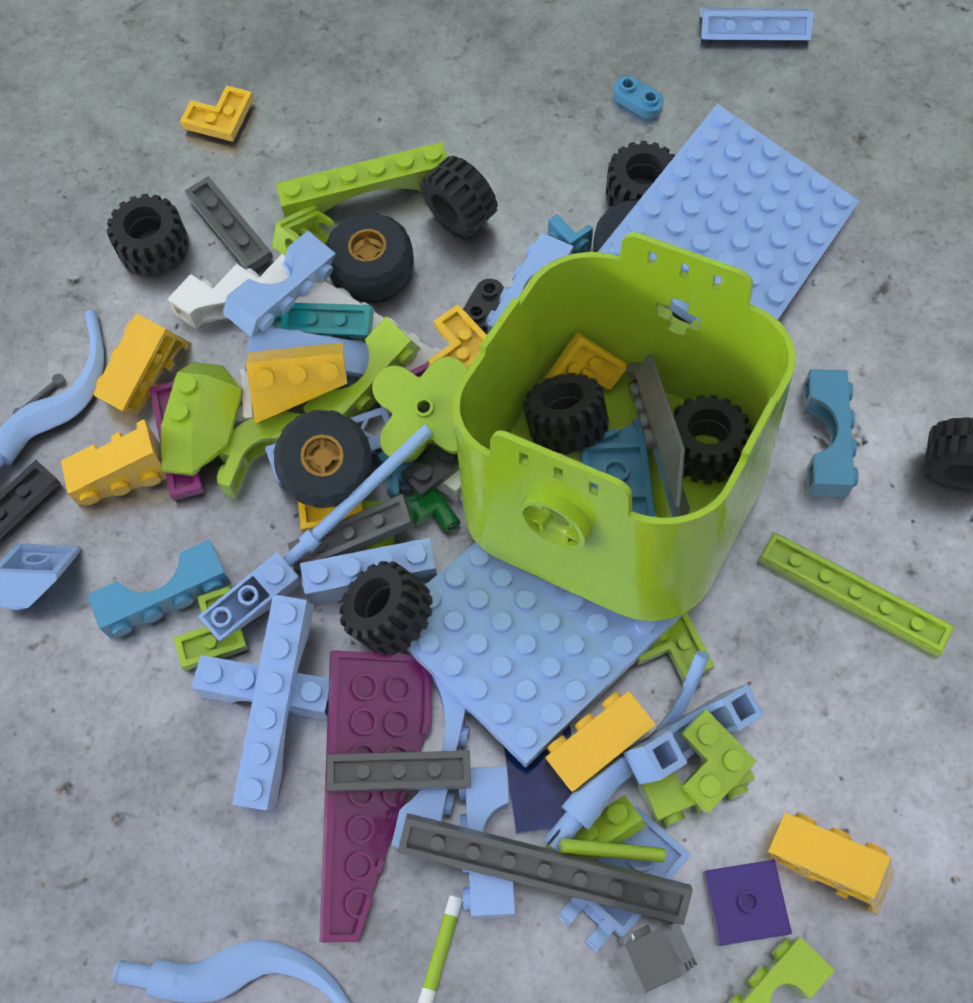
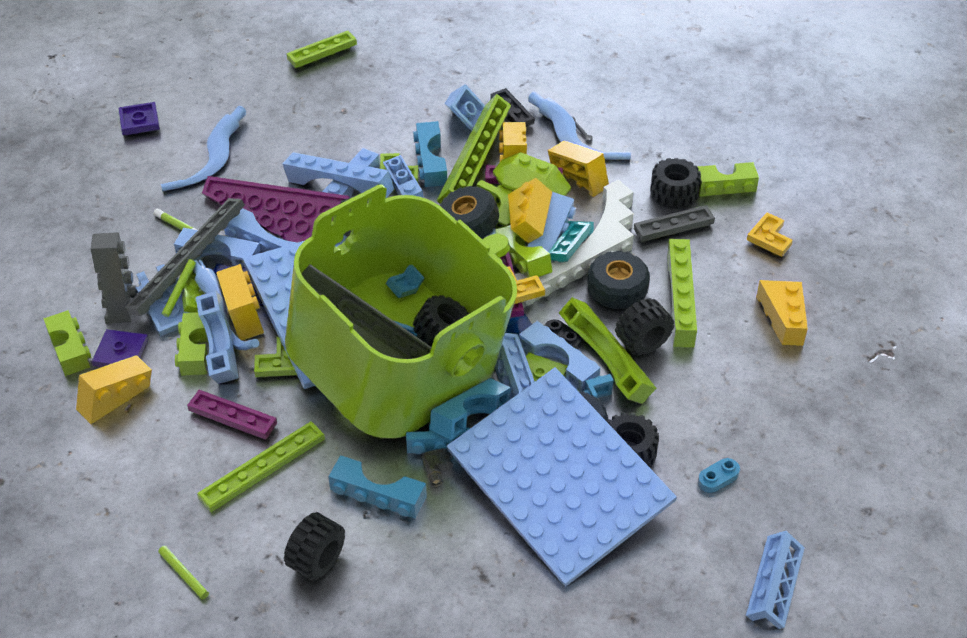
camera: 105 degrees right, 20 degrees down
light blue arch [223,231,336,337] -> none
lime hinge [271,205,334,256] -> none
dark grey plate [327,750,471,793] -> none
lime plate [679,709,757,813] -> none
none -> magenta plate [187,390,277,439]
none -> lime brick [436,94,511,204]
none -> lime arch [559,297,657,404]
none -> lime arch [697,162,759,196]
none -> yellow wedge [756,280,808,346]

